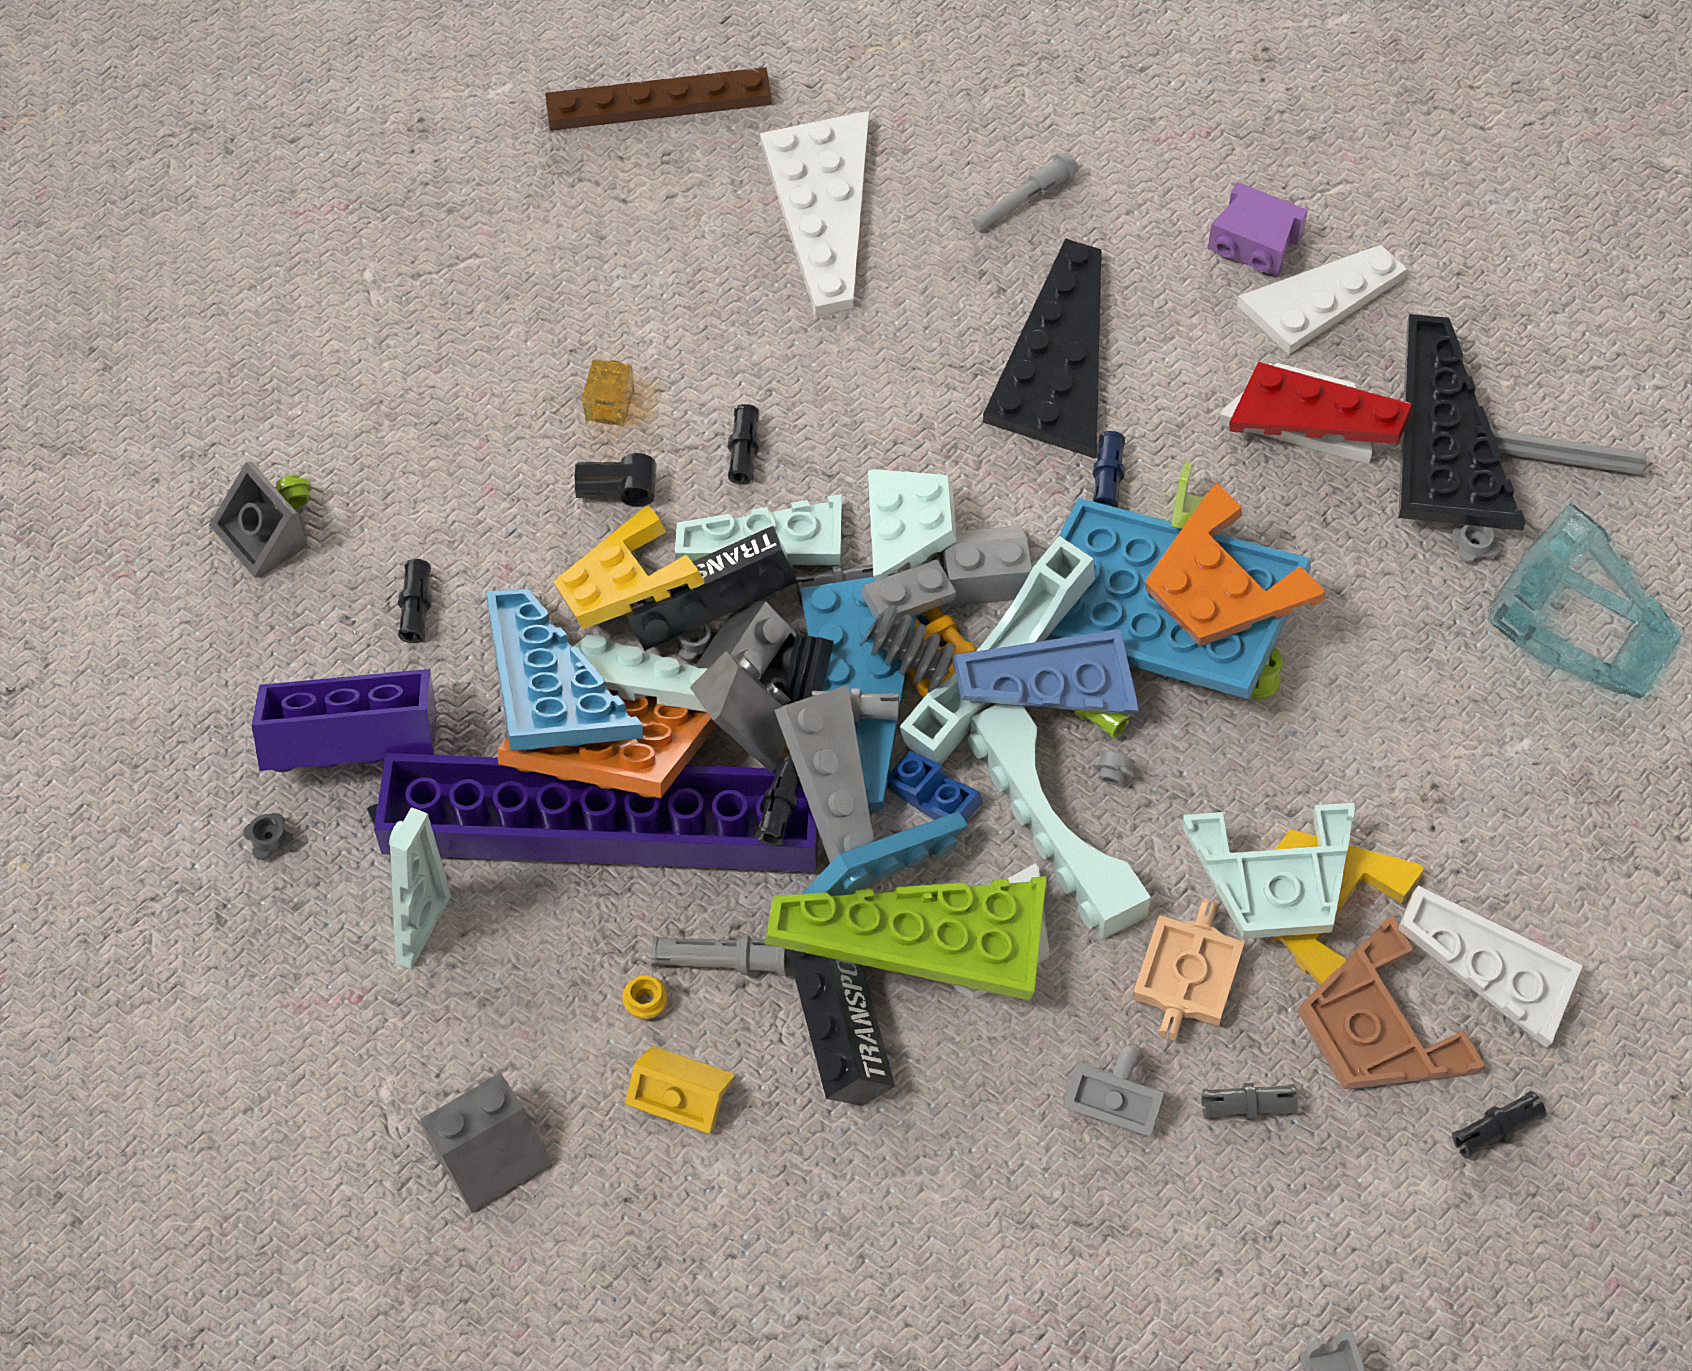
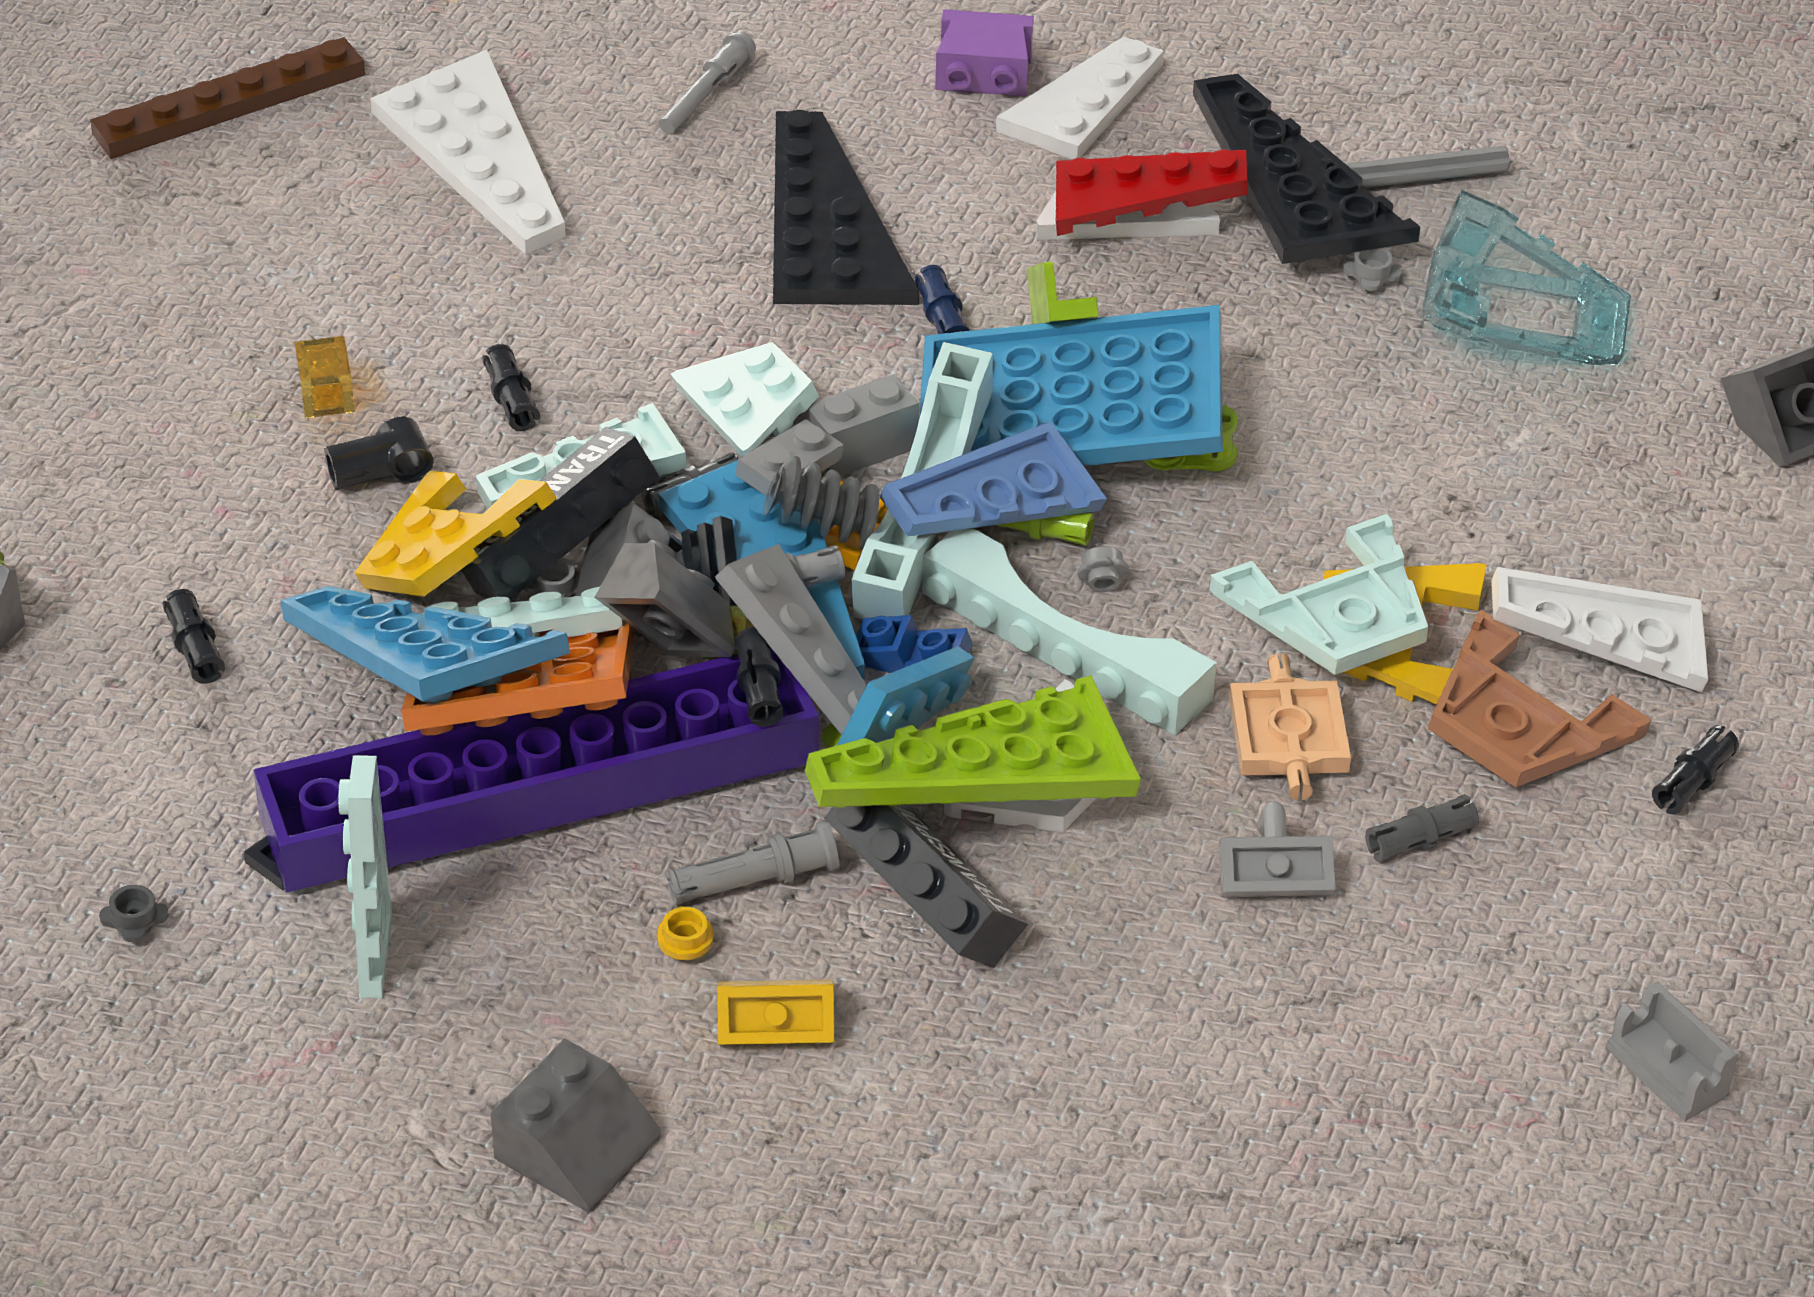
camera: 25 degrees left, 15 degrees down
dark purple brick [251,669,437,772] -> none
orange wing [1145,483,1326,646] -> none

